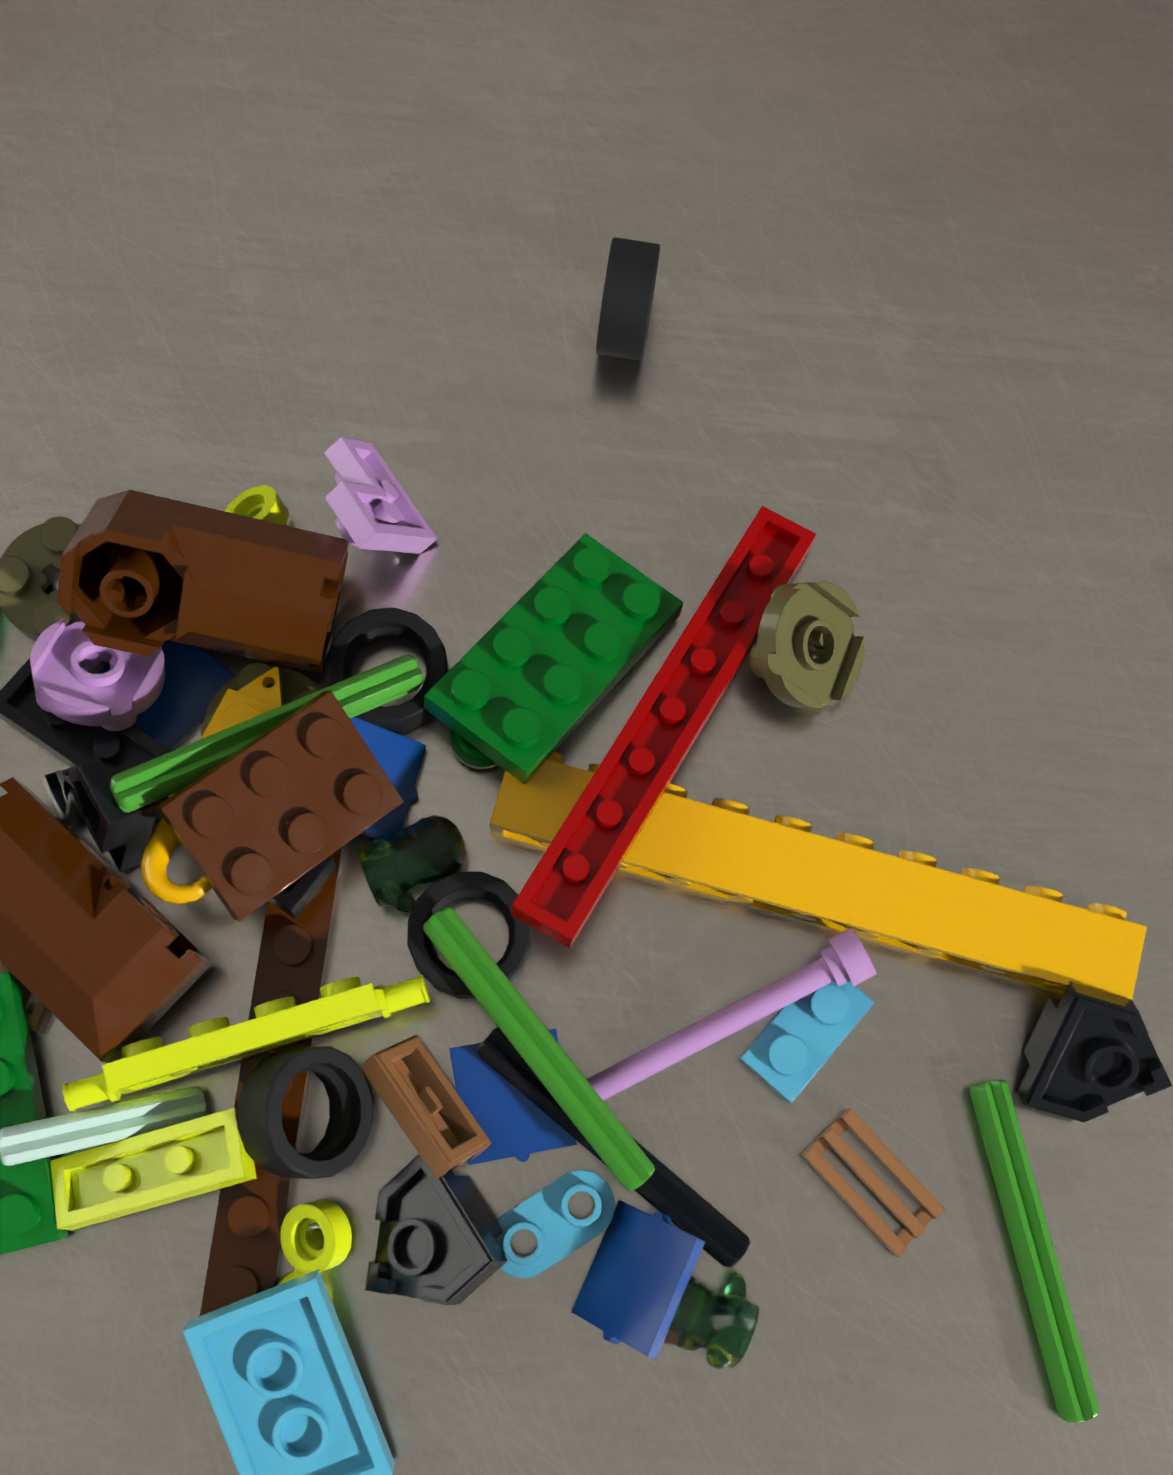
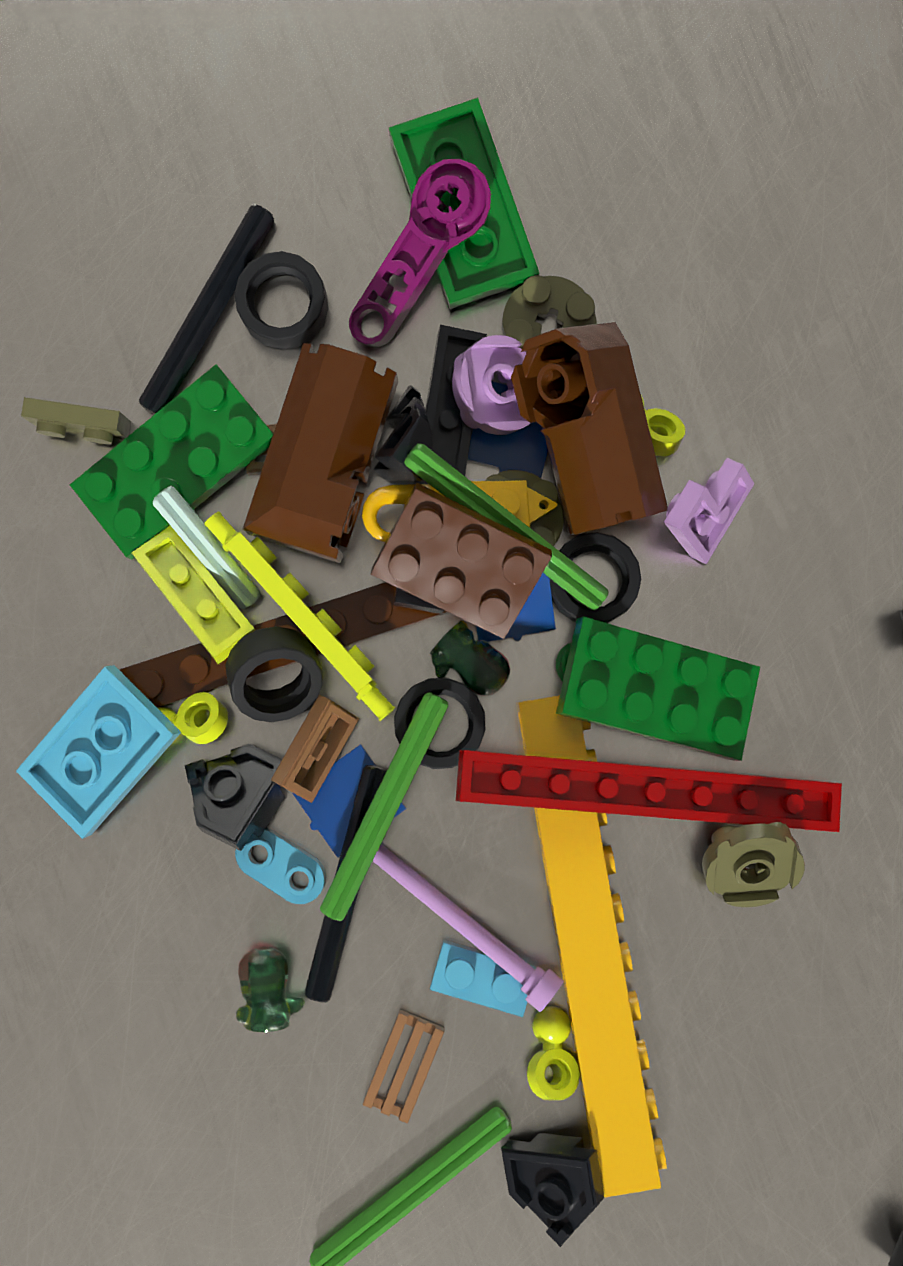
camera: 75 degrees right, 10 degrees up
blue piece [571,1200,705,1359] -> none
none -> neon yellow plate [527,1006,580,1100]

